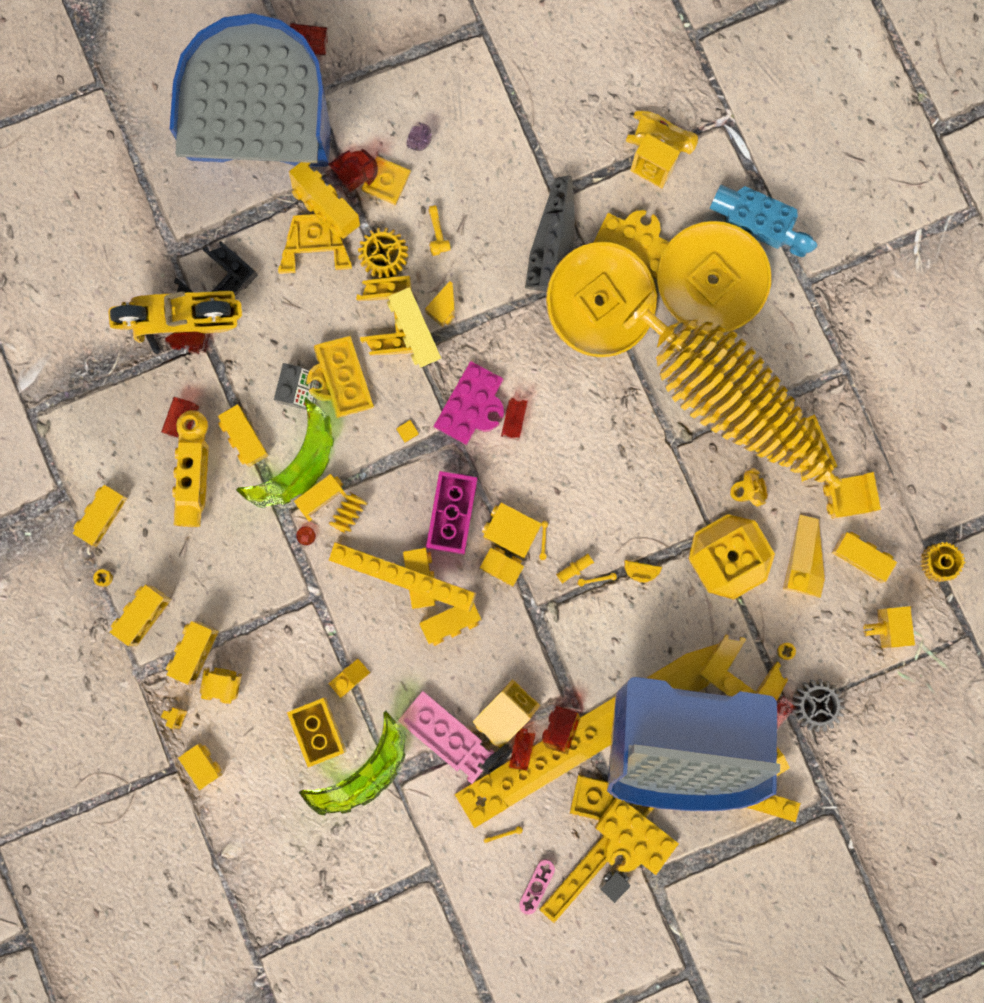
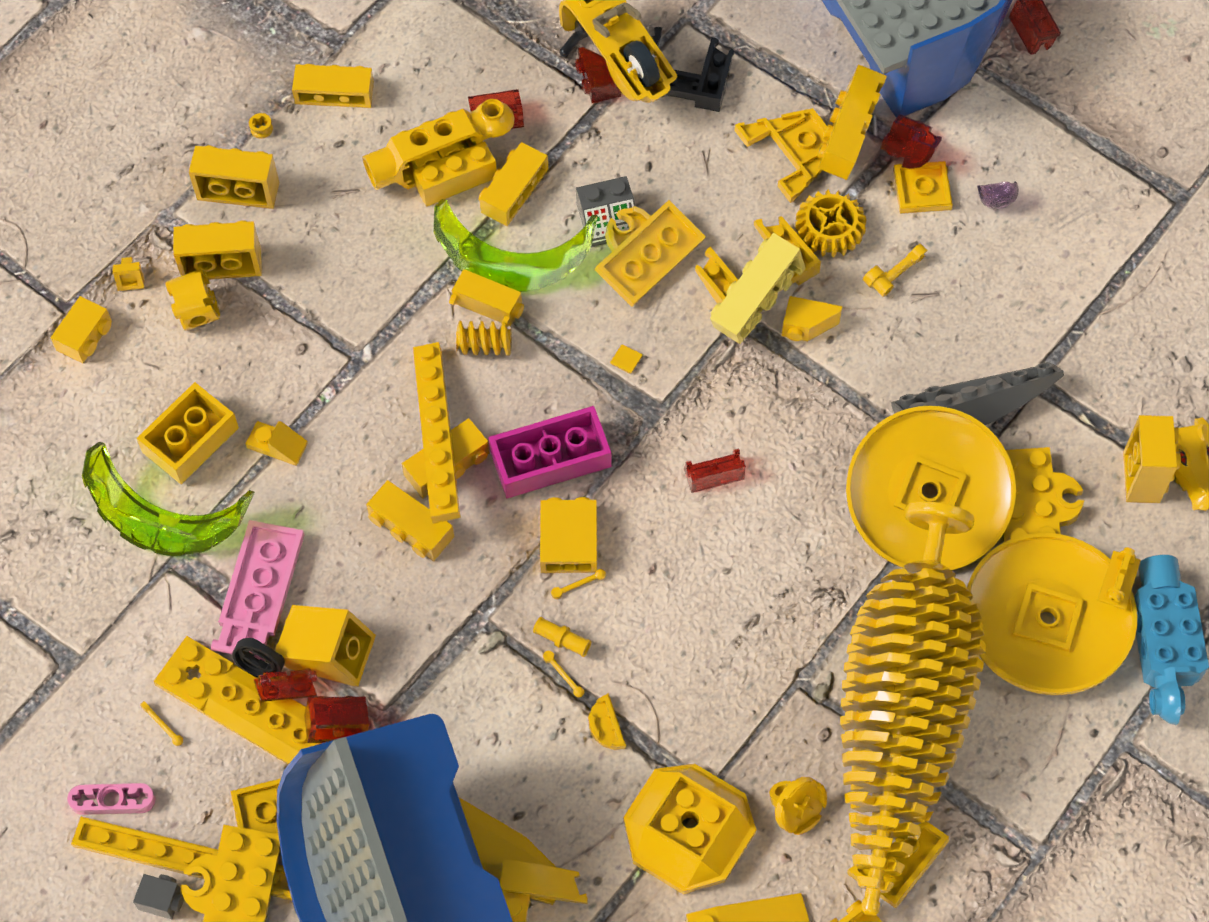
camera: 65 degrees right, 20 degrees down
clear red tile [296,526,316,546] -> none
dark pink plate [433,361,504,446] -> none
yellow brick [479,547,524,587] -> none
none -> yellow brick [413,141,496,207]
none -> yellow hinge [1097,547,1141,610]

